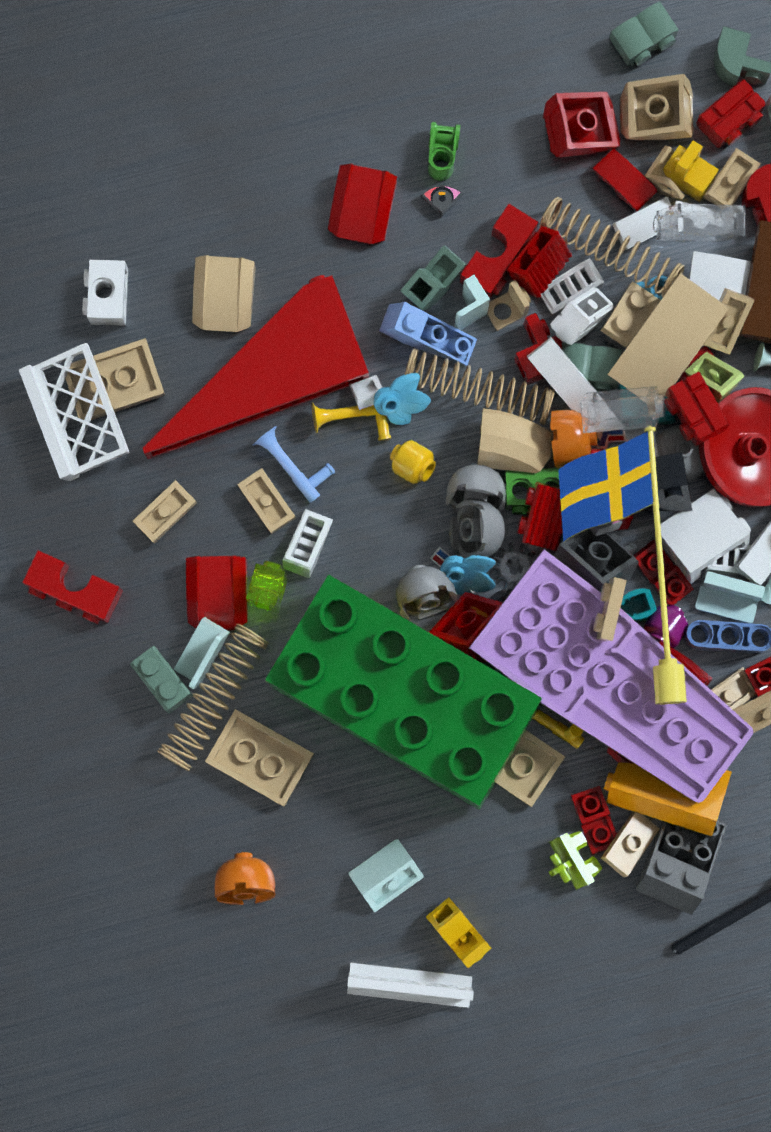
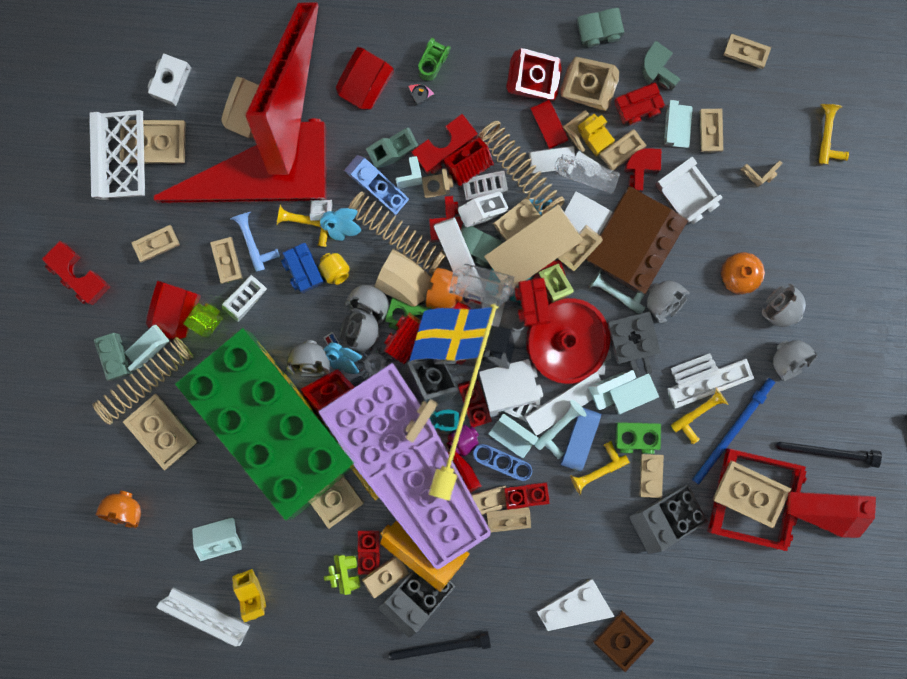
camera: 20 degrees right, 5 degrees up
none -> red slope [245,2,319,175]
none -> blue brick [281,243,325,293]

